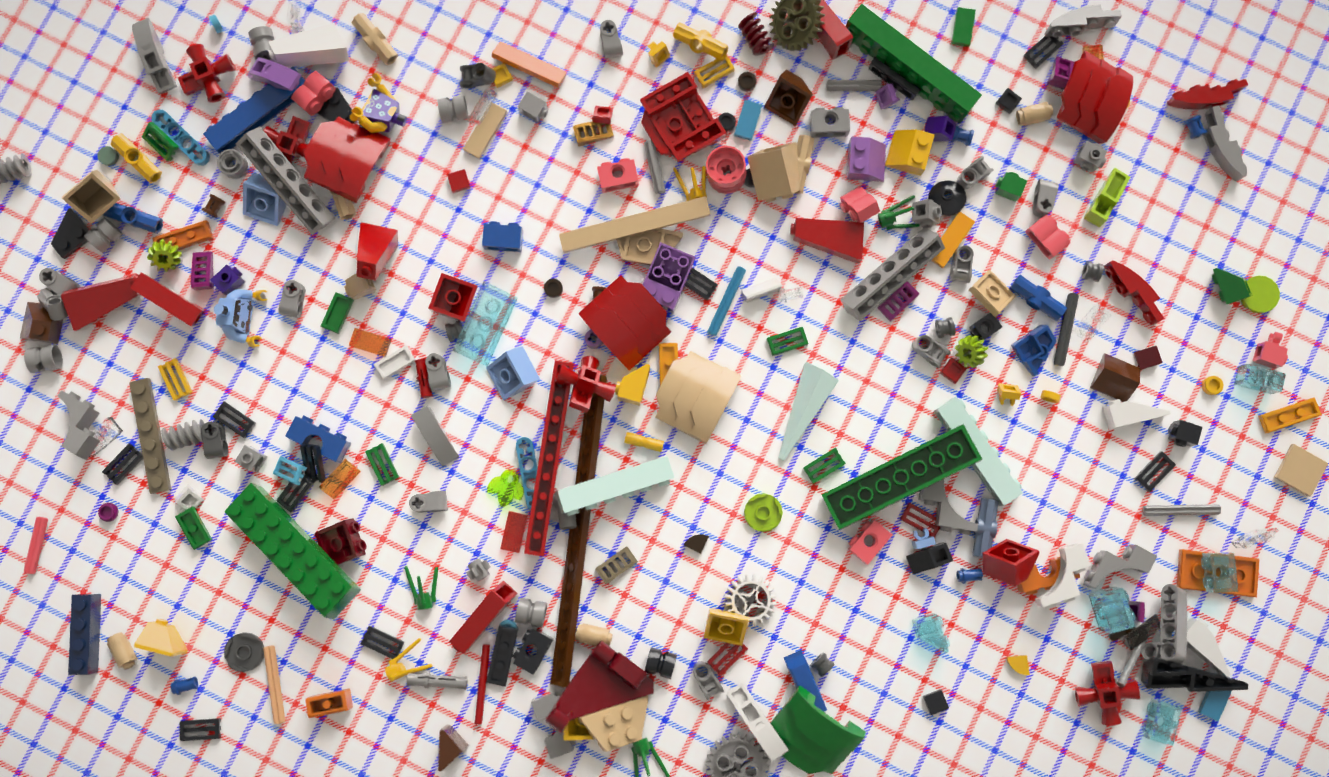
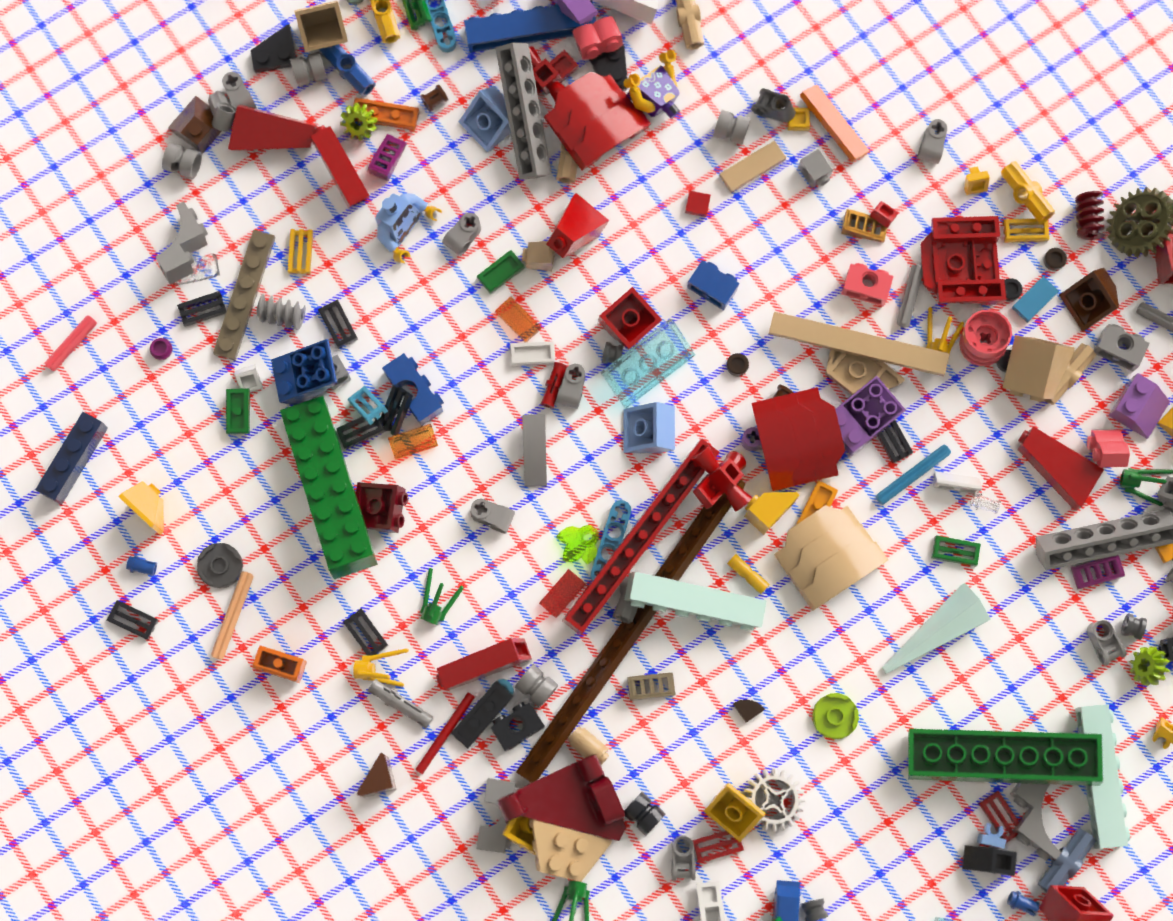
camera: 25 degrees right, 5 degrees down
tan head [107,632,138,670] -> none
dark grey piece [202,421,229,459] -> none
dark purple brick [210,264,246,296] -> none
light grey wheel [217,149,248,179] -> none
green tile [365,443,400,486] -> none
light grey gear [466,558,491,582] -> none
clear tile [467,89,498,125] -> none
green tile [803,447,846,484] -> none
coral brick [848,519,893,565] -> none
red tile [939,357,967,384] -> none
none -> blue slope [271,339,337,405]

